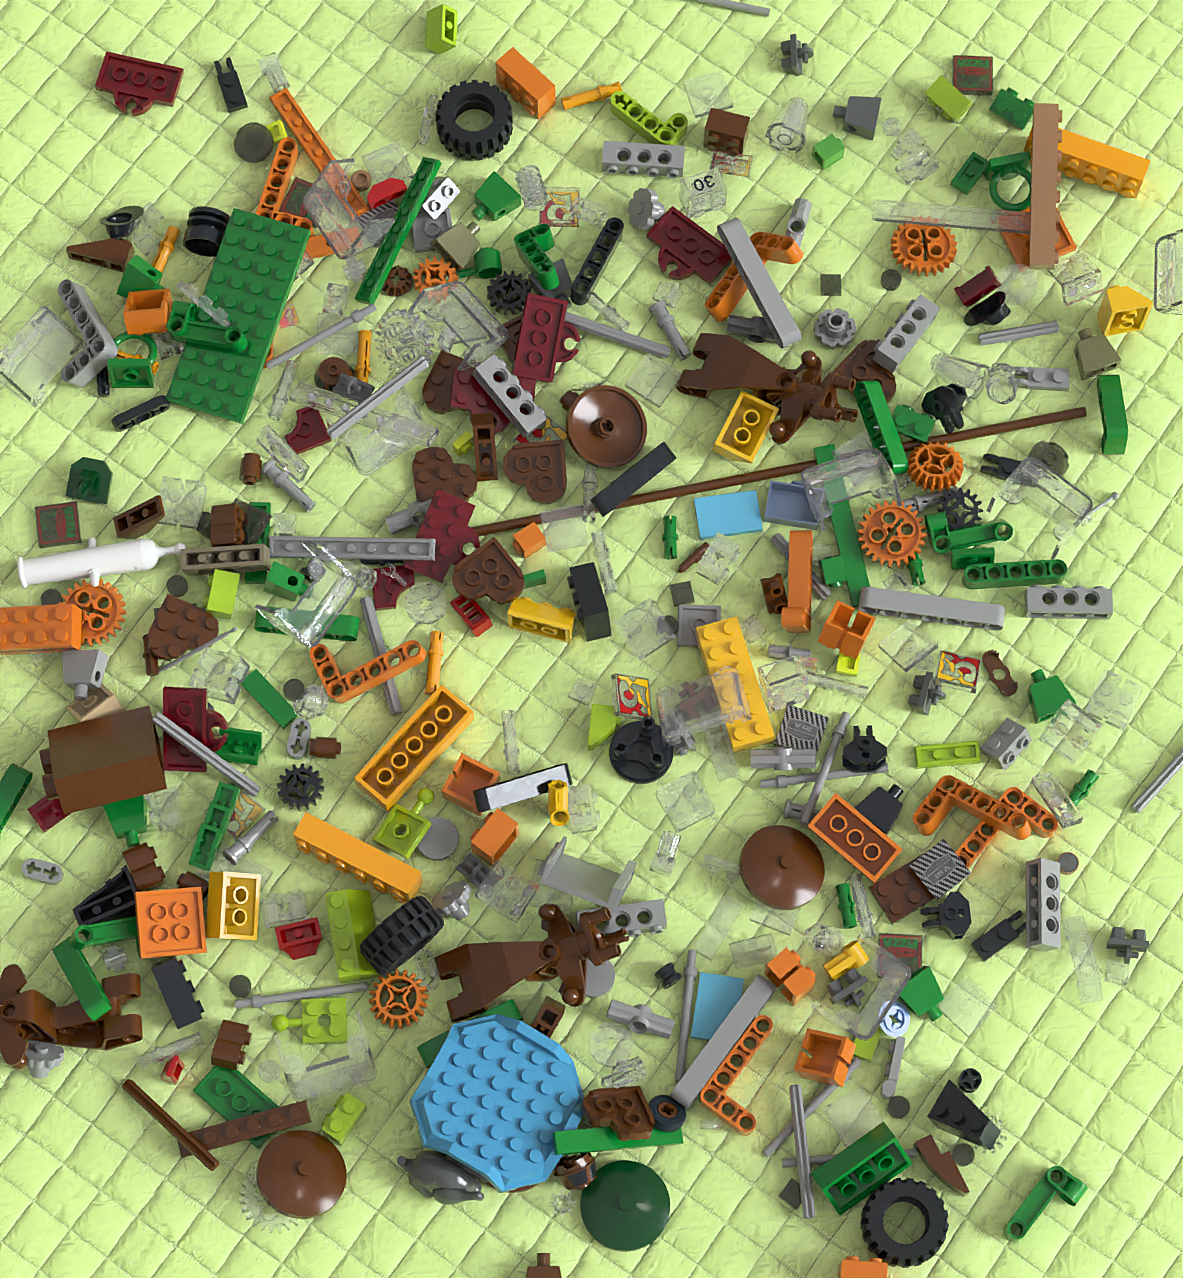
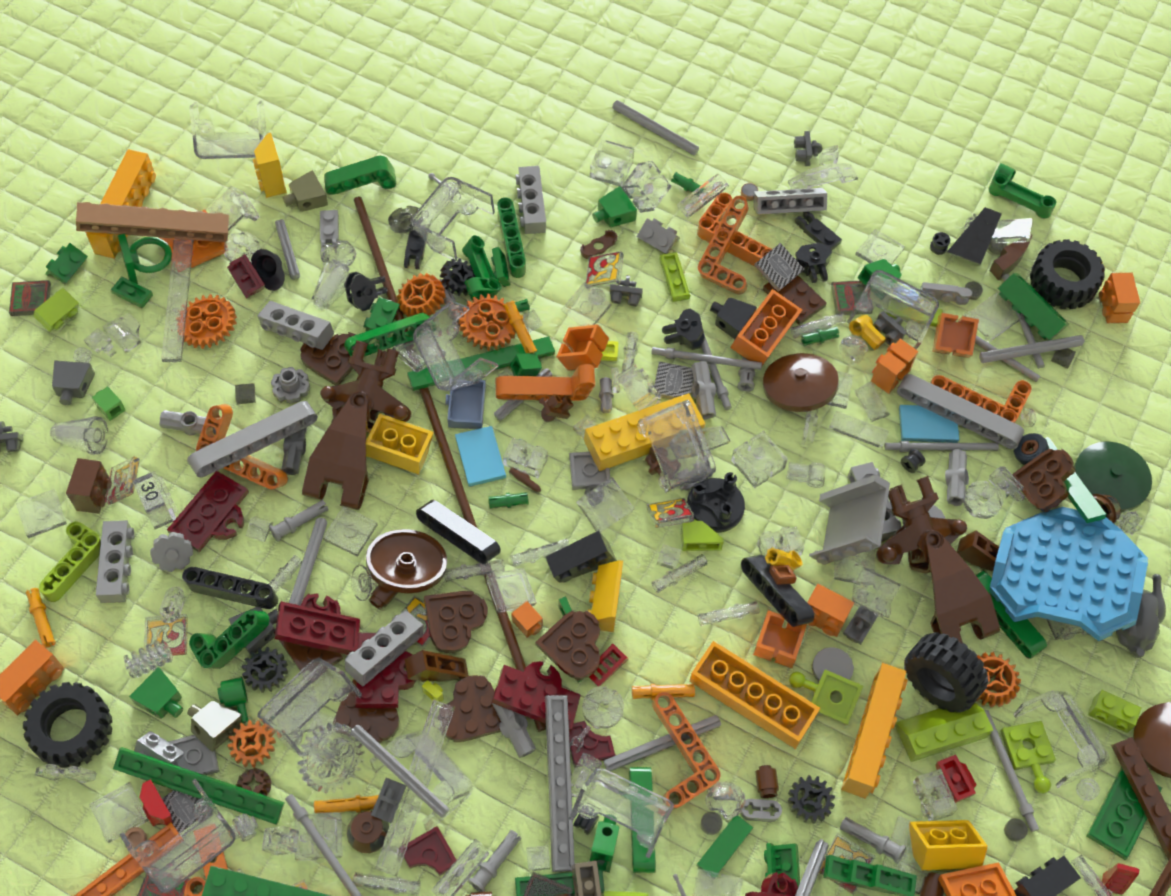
camera: 100 degrees left, 10 degrees down
reddish brown brick [211,1019,252,1071] -> none
light grey plant [431,880,472,920] -> none
clear smoke tile [669,581,695,607] -> none
light grey beam [858,587,1005,631] -> none
clear smoke tile [880,269,901,291] -> none
none -> light orange pin [503,301,537,353]
none -> clear pin [652,554,708,593]
none -> dark orange tile [769,565,797,585]
none -> clear tile [992,218,1033,243]

